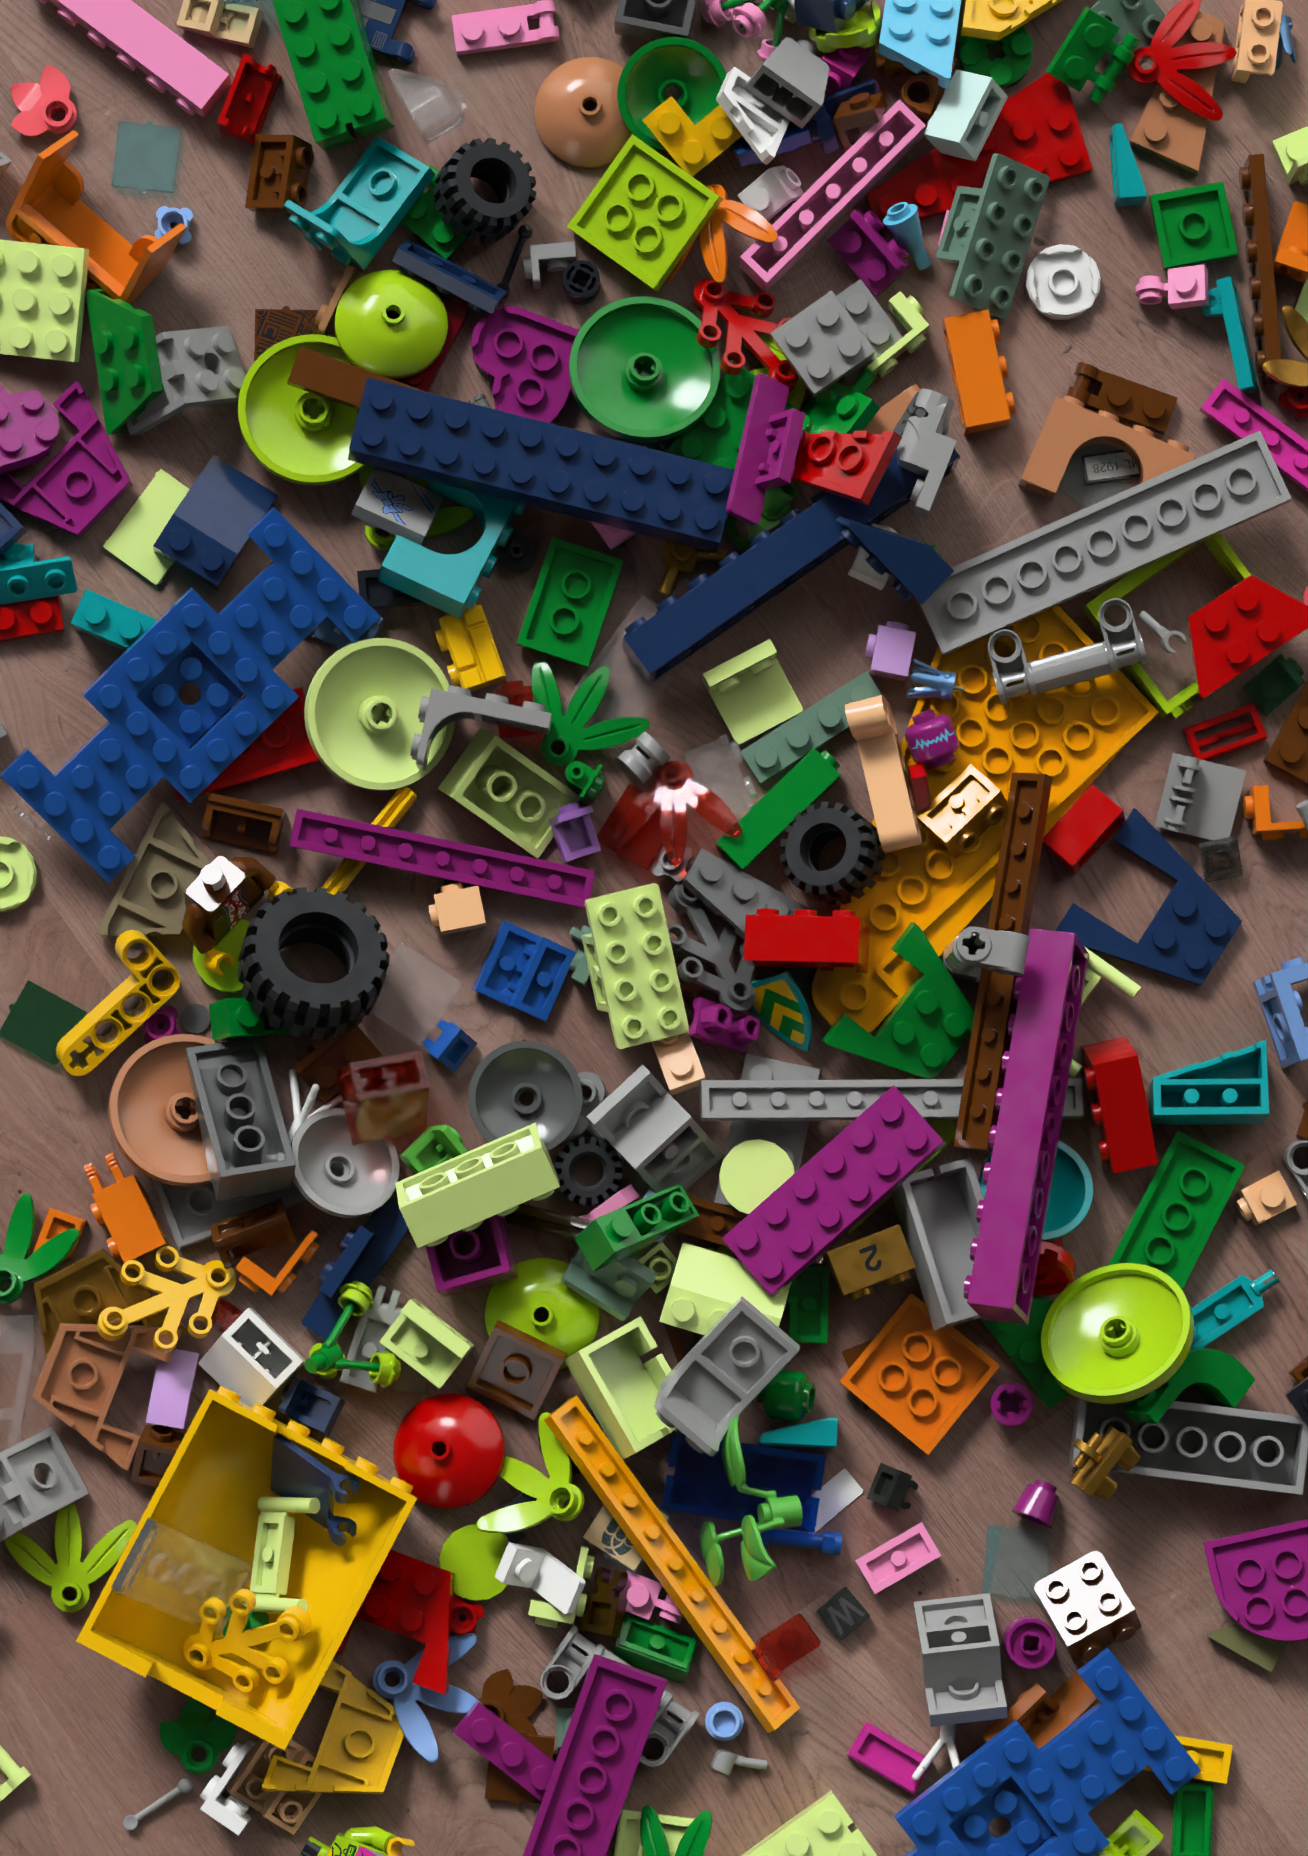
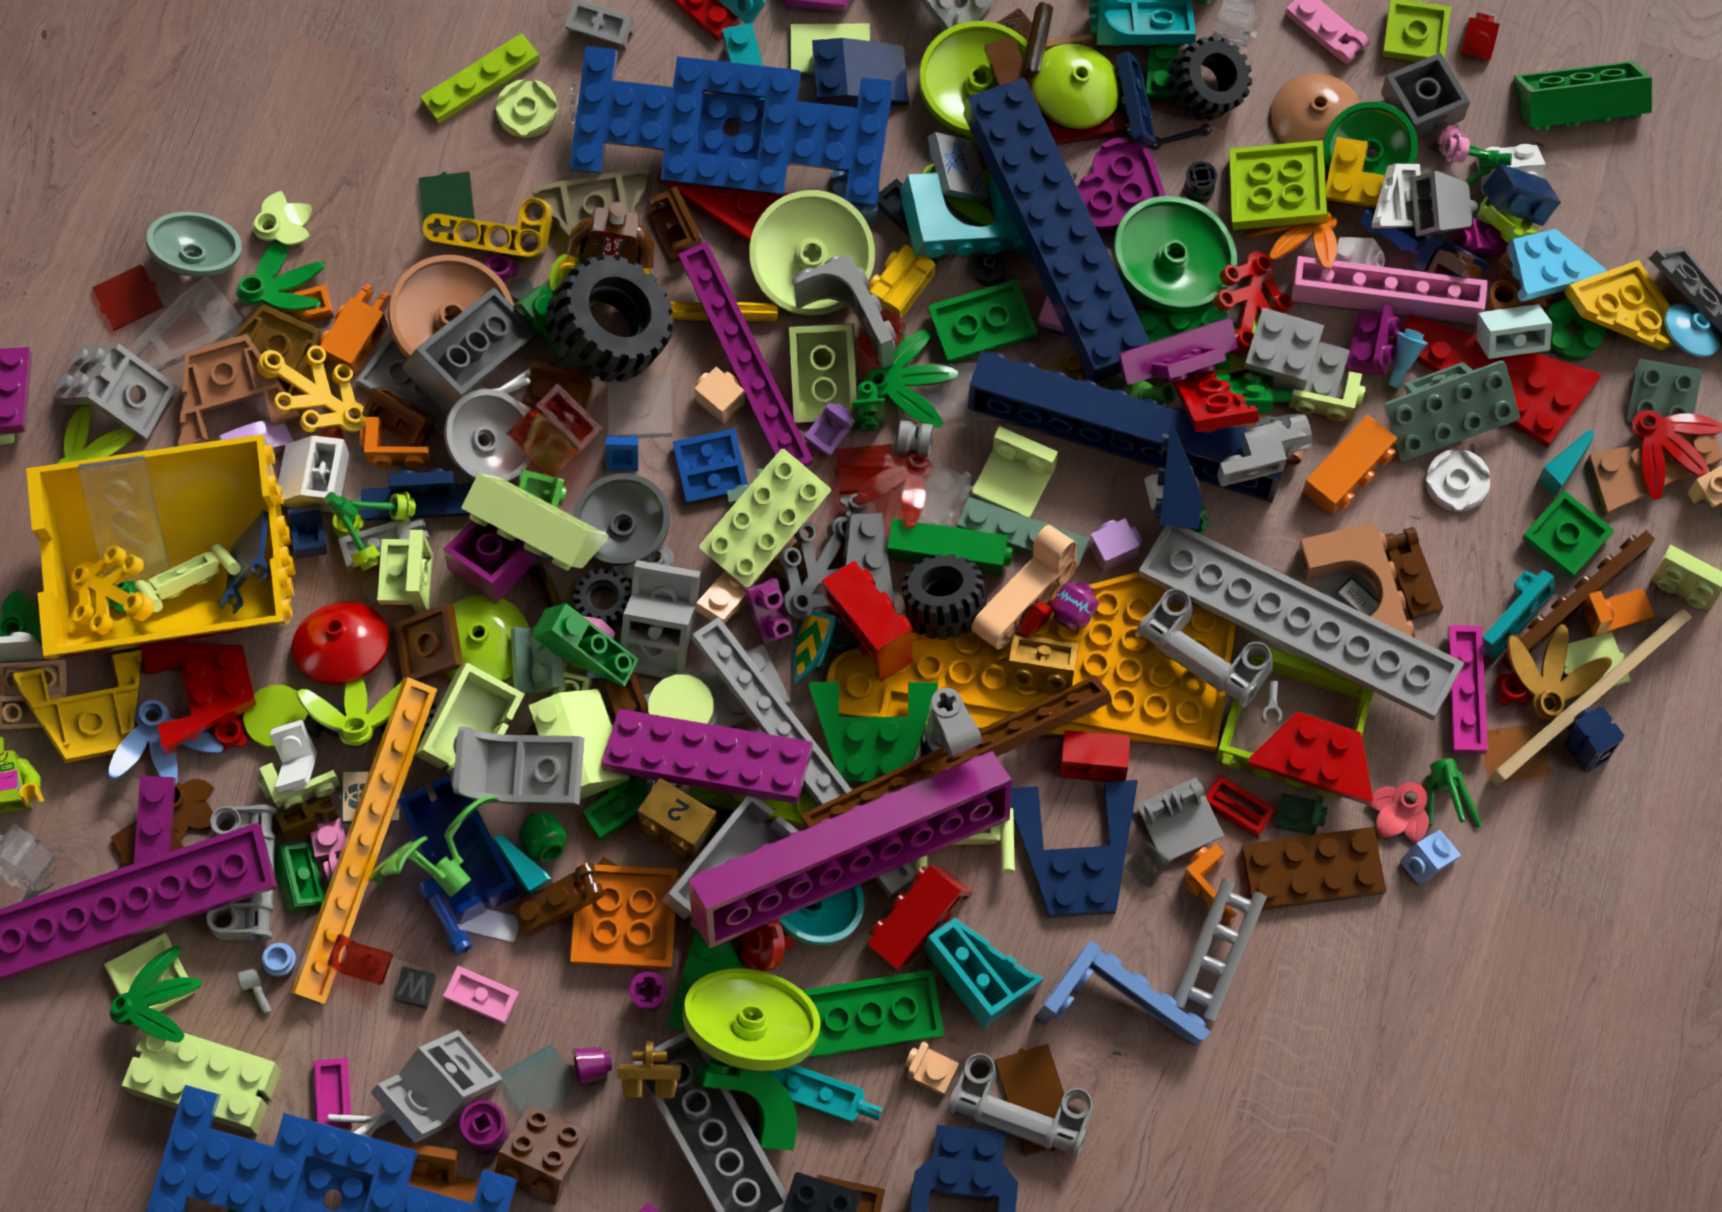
camera: 55 degrees right, 15 degrees down
light grey bracket [523,241,576,289] -> none
pearl dark grey tile [867,1463,918,1511] -> none
flat silver piece [907,659,965,702] -> none
green plate [1046,6,1141,105] -> none
bright pink plate [1136,264,1209,309] -> none
none -> reddish brown plate [512,863,604,937]
none -> dark brown axle [1022,2,1053,79]

